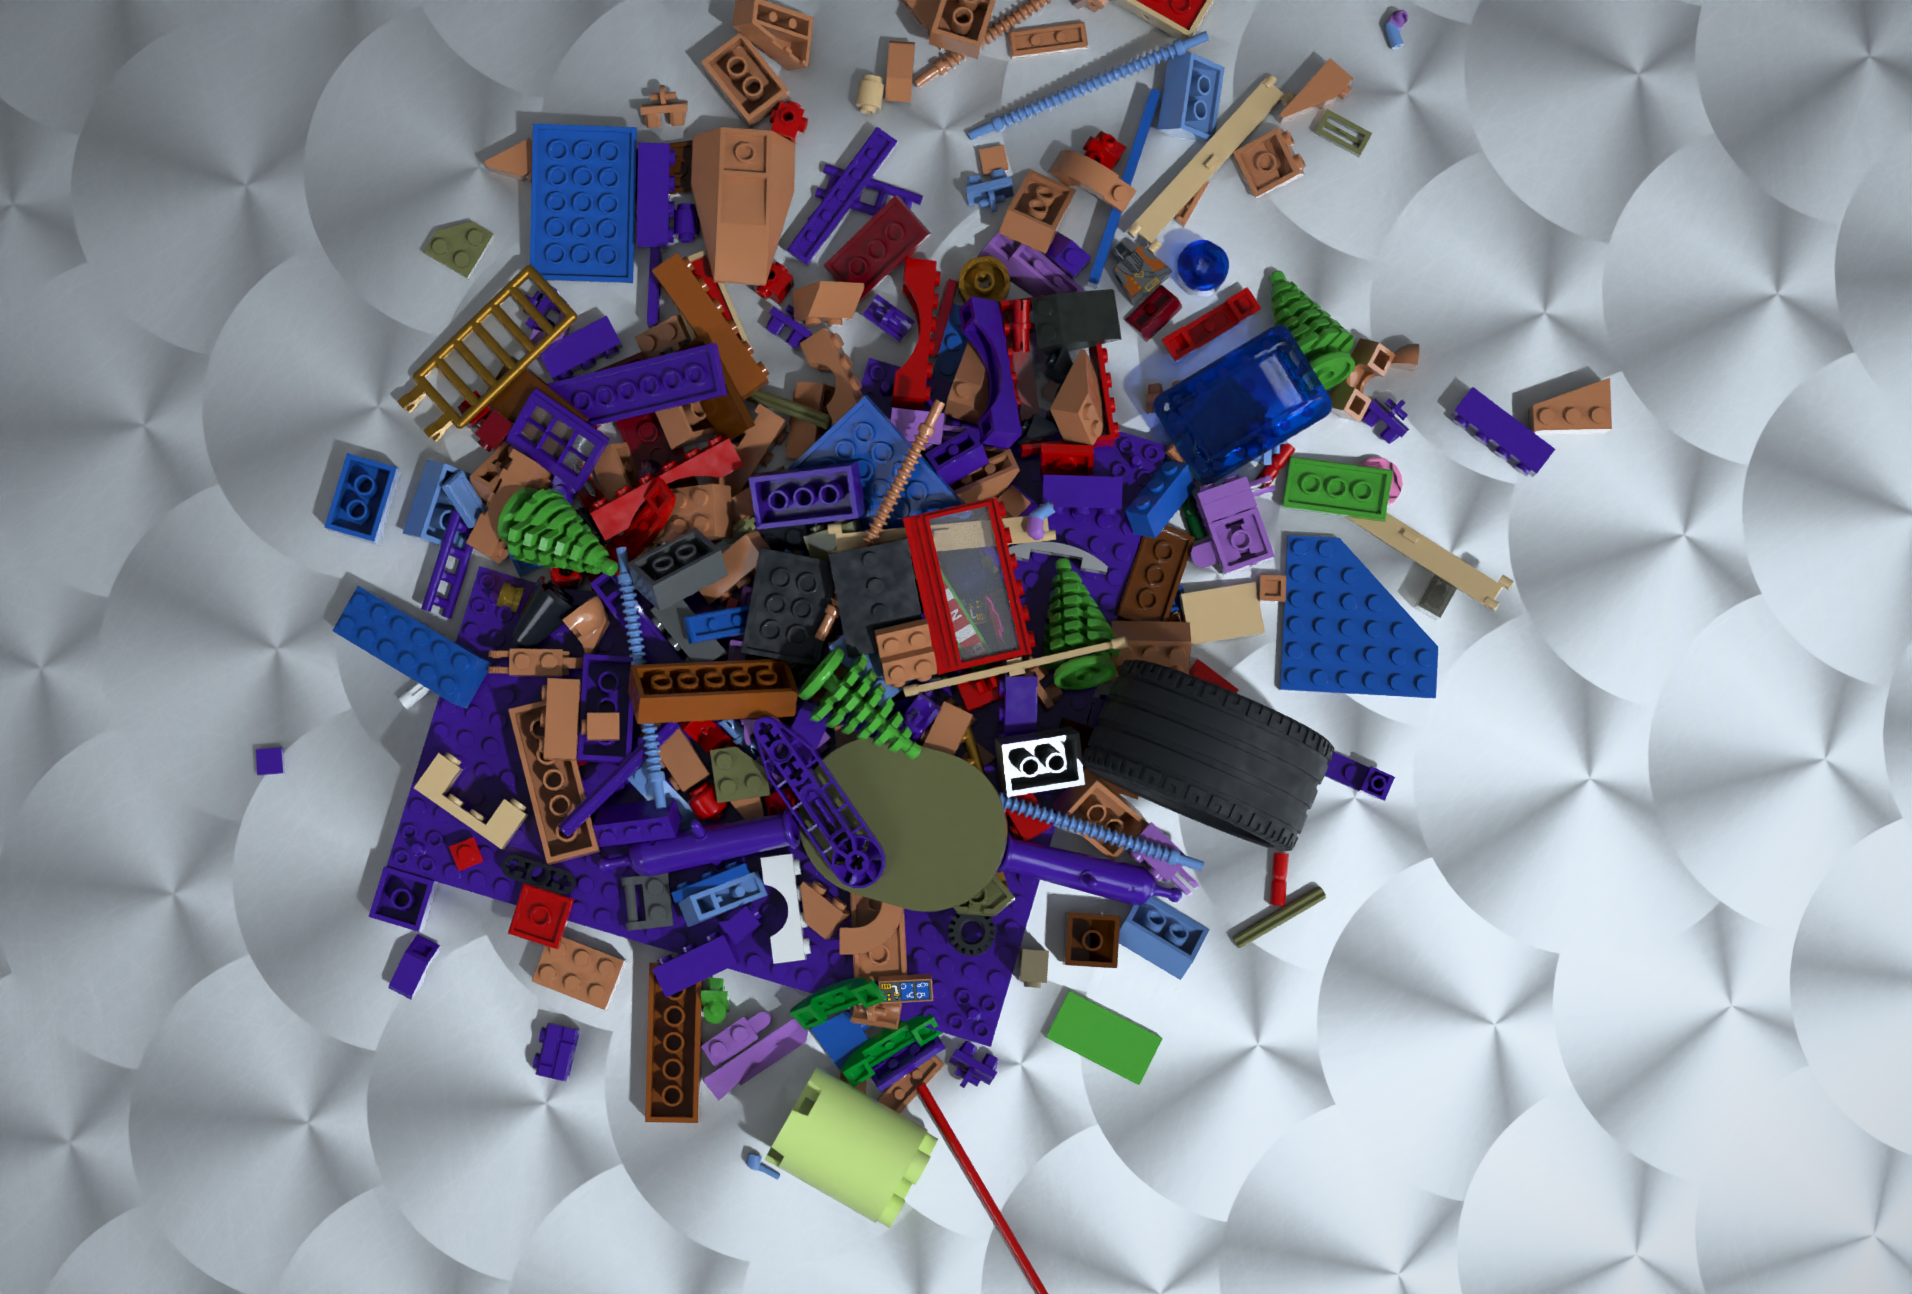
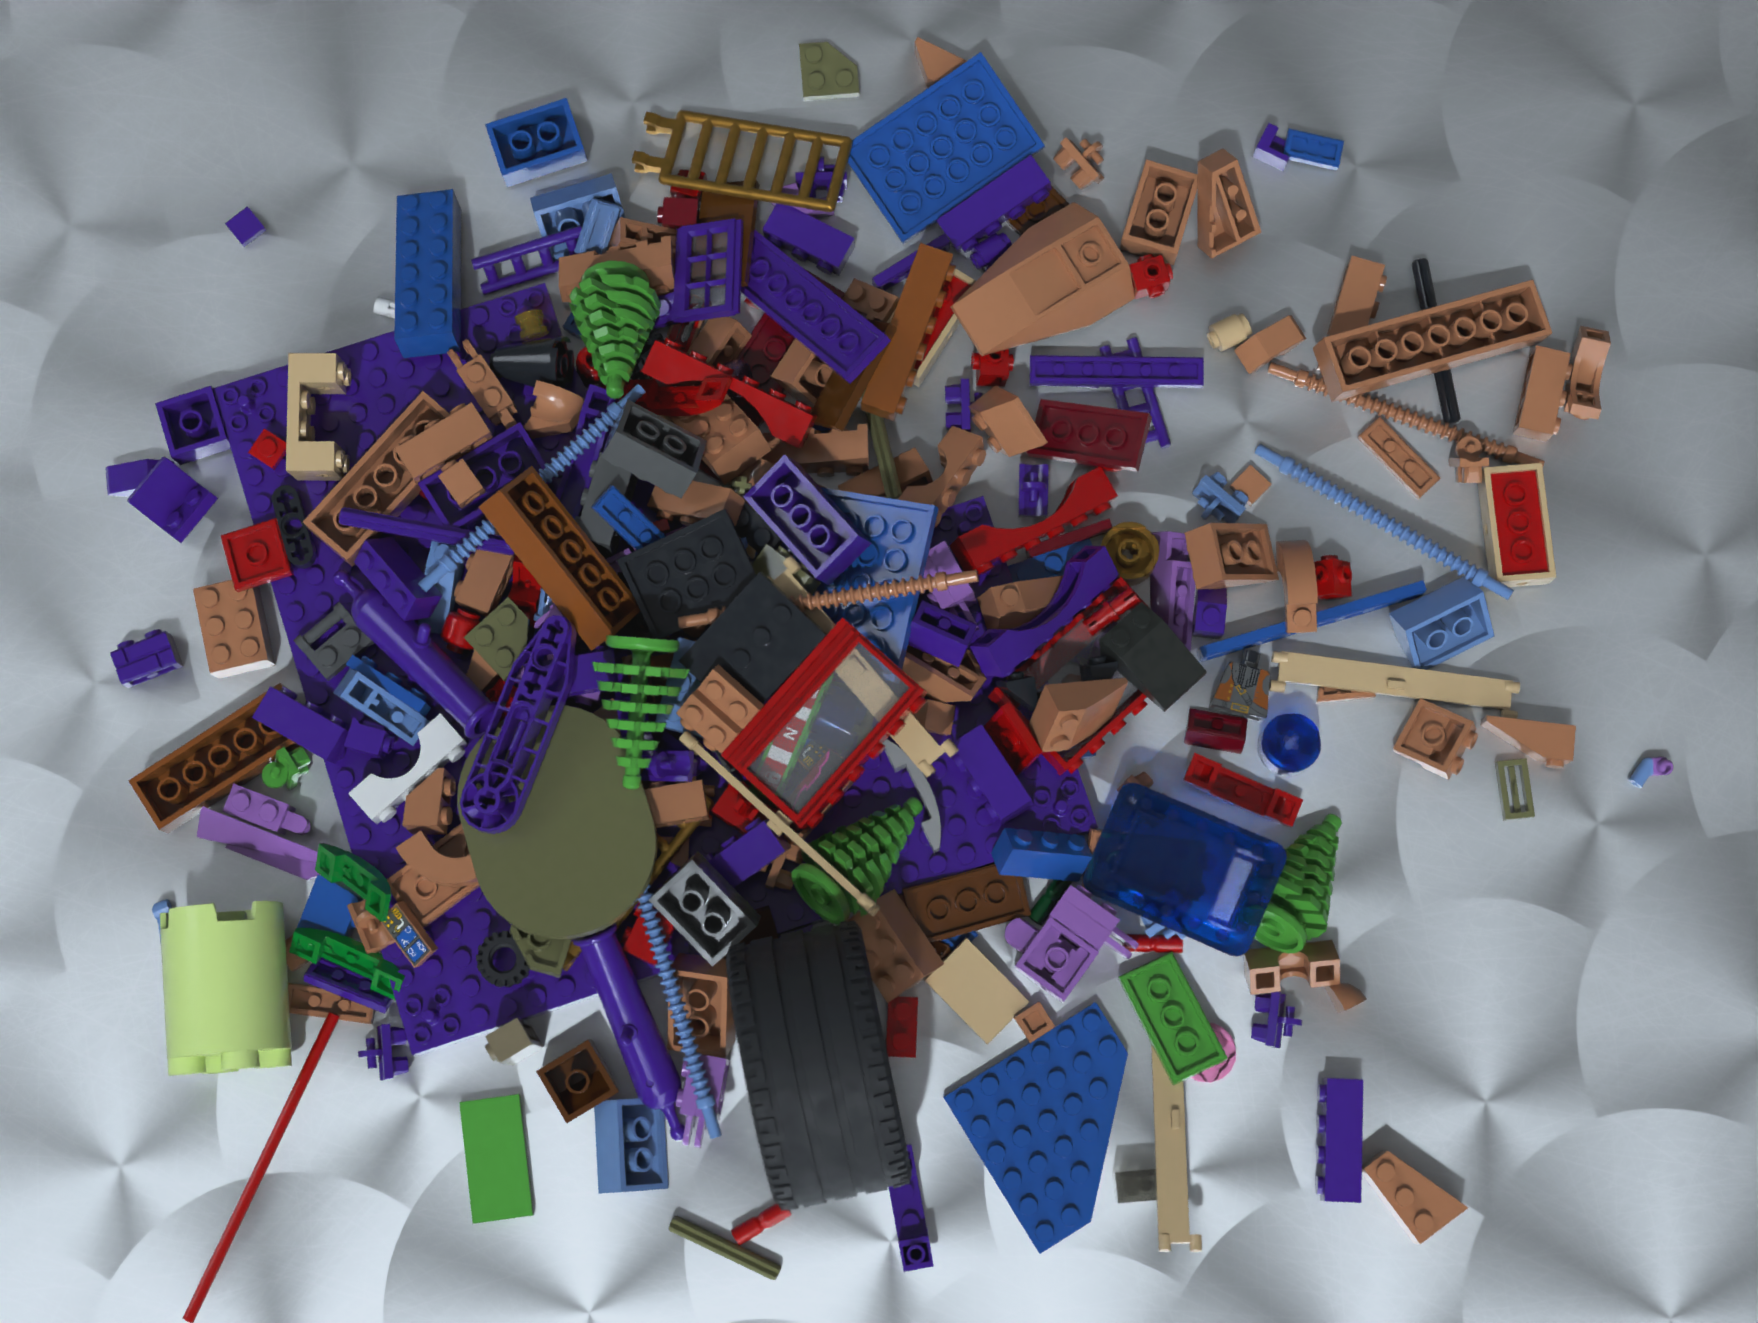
camera: 60 degrees right, 5 degrees down
arm [1026,501,1056,540] -> none
none -> dark purple bracket [127,457,218,543]

